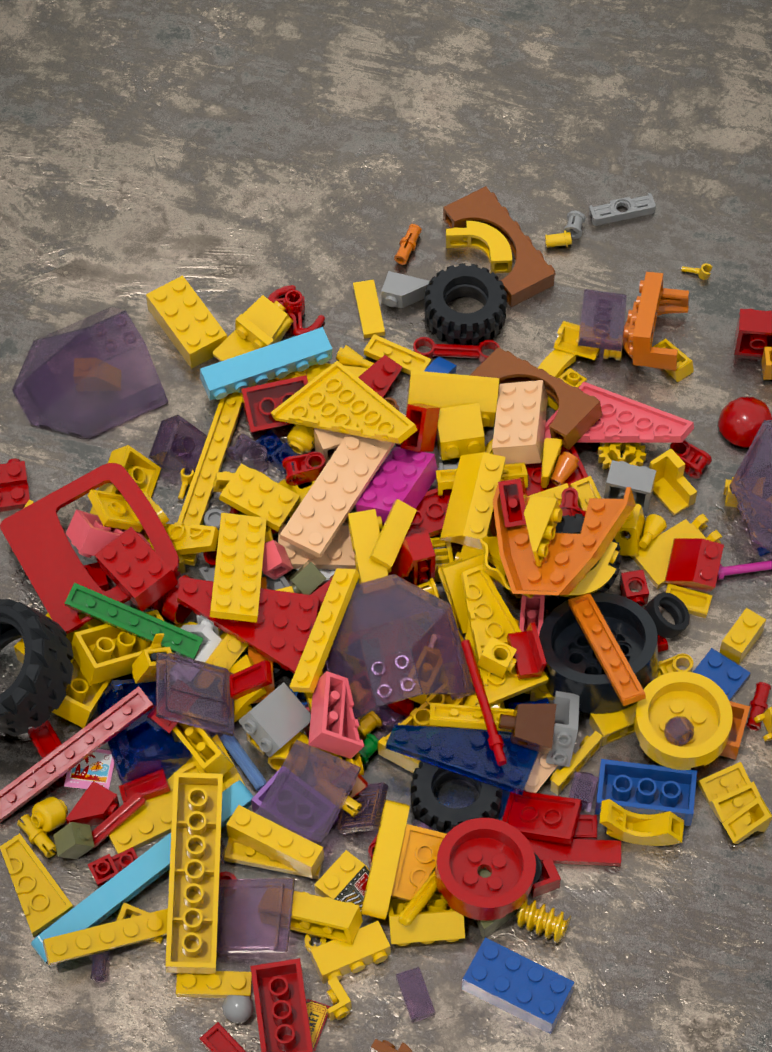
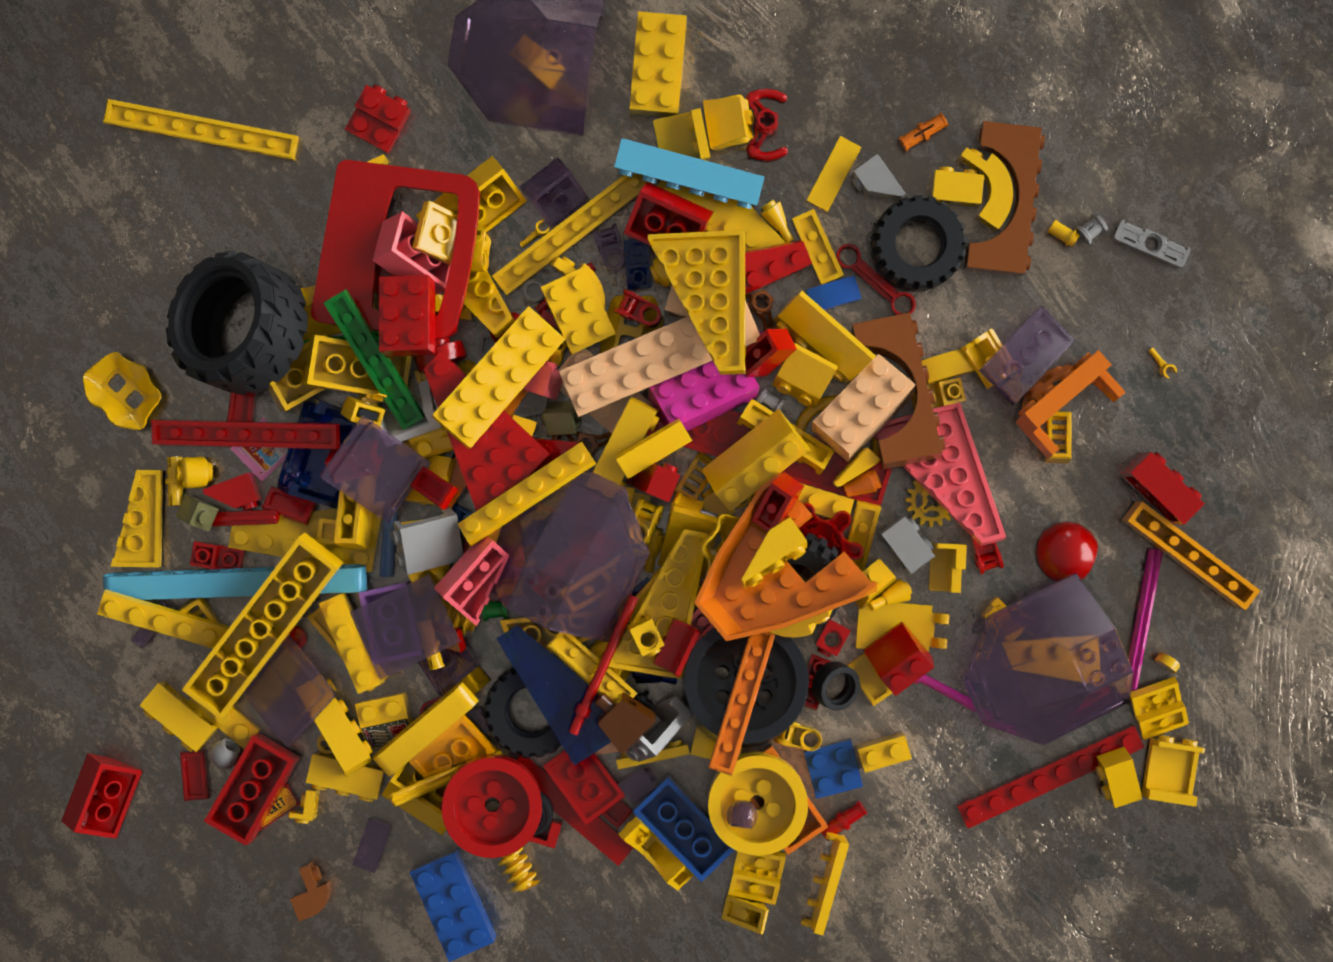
camera: 35 degrees right, 30 degrees up
none -> yellow brick [139,680,219,752]
none -> yellow brick [930,167,984,207]

